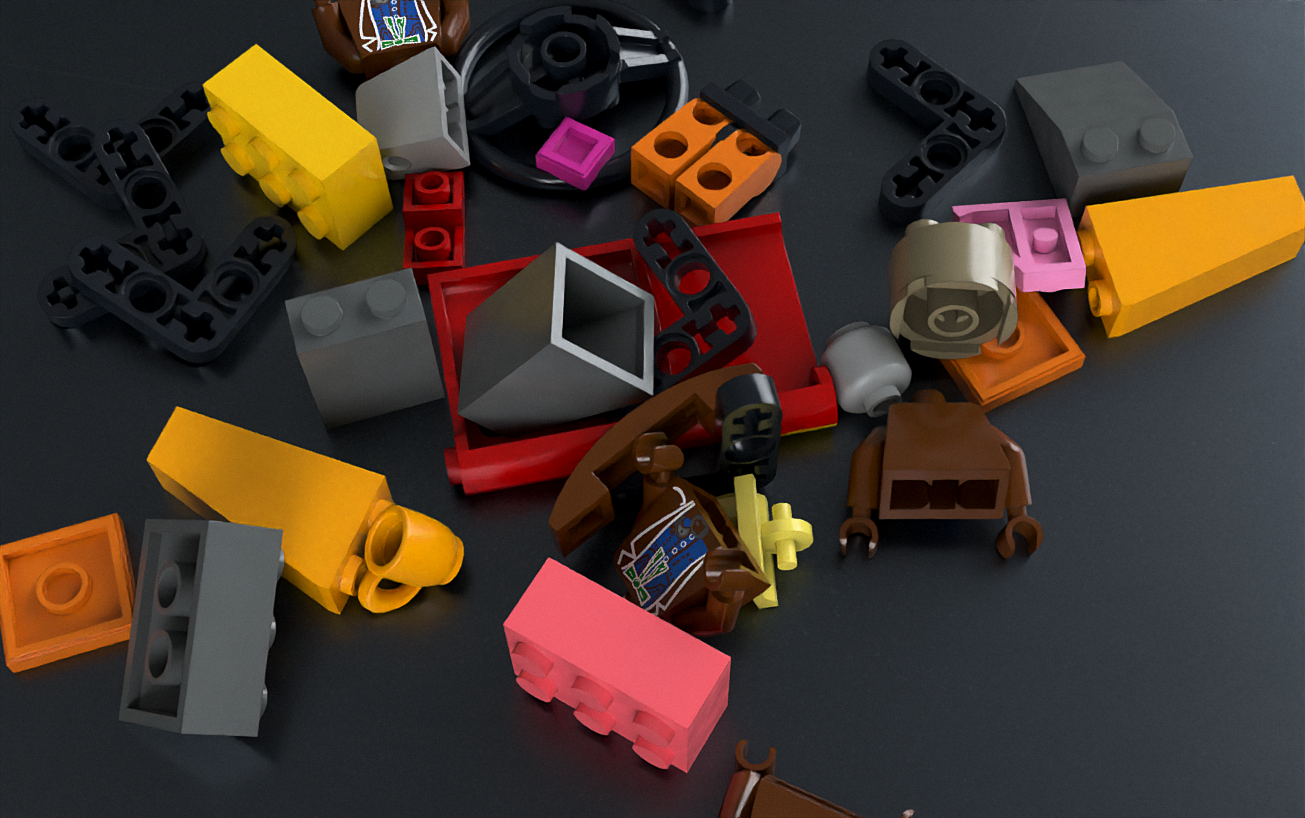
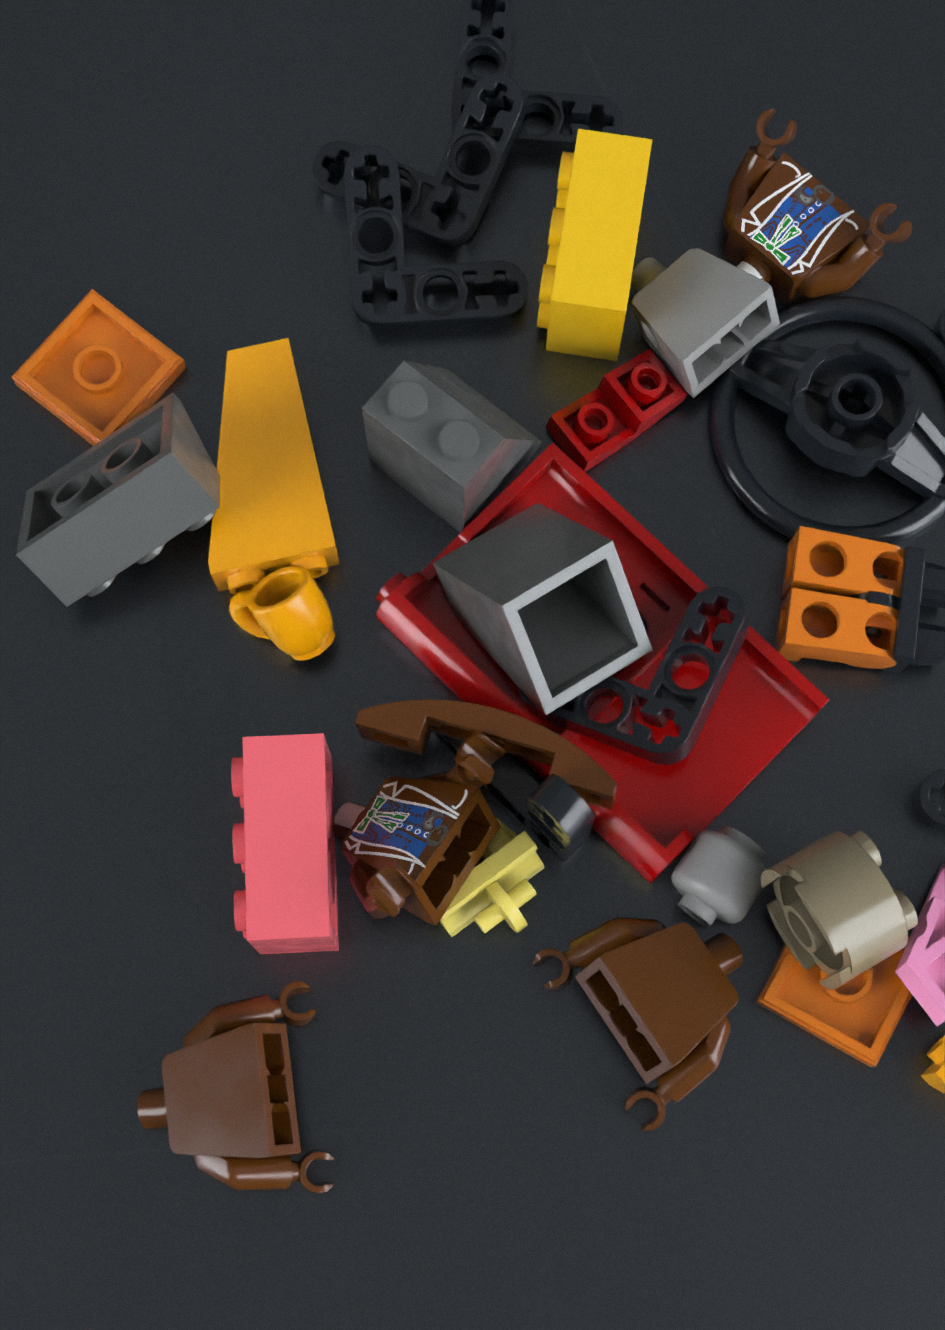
camera: 55 degrees right, 15 degrees up
dark pink tile [535,116,615,191] -> none

